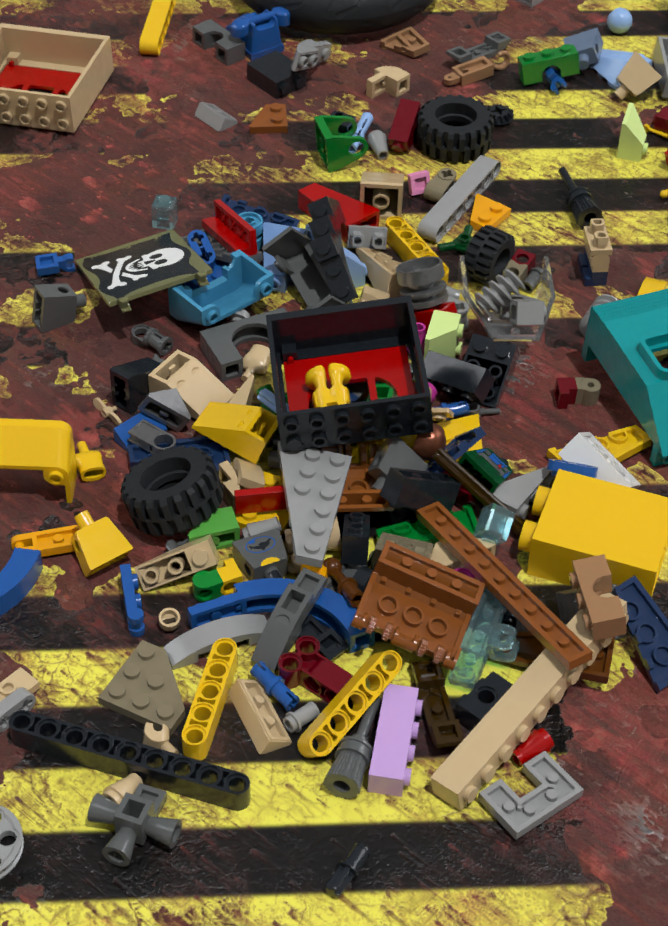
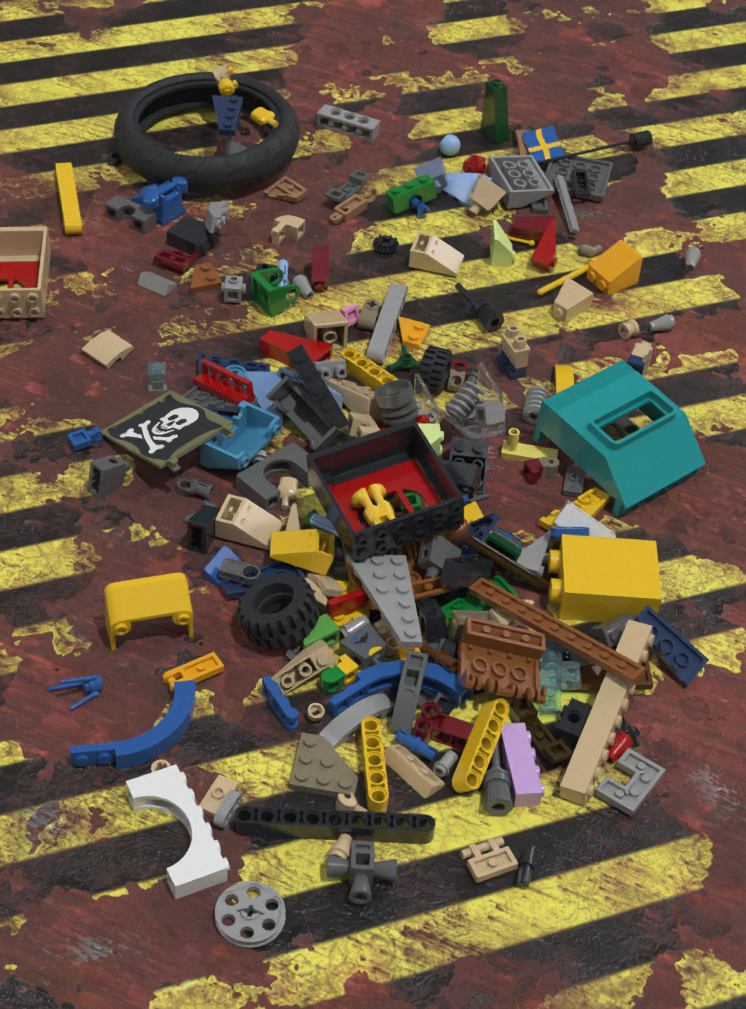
camera: 20 degrees left, 0 degrees up
yellow torso [71,510,133,578] -> none
yellow piece [75,441,106,482] -> none
tan piece [93,397,122,425] -> none
flat silver slope [138,388,191,432] -> none
blue beam [187,230,216,268] -> none
black tyre [416,95,494,164] -> none
clear light blue brick [473,503,516,546] -> none
medium nougat arch [569,554,627,641] -> none
none -> tan slope [82,330,134,369]
none -> dark red wing [153,249,199,272]
none -> light grey brick [221,275,246,303]
none -> tan slope [409,232,464,276]
none -> tan plate [460,837,518,883]
none -> red brick [462,155,486,174]
none -> light yellow piece [501,428,558,462]
none -> flat silver plate [562,465,585,497]

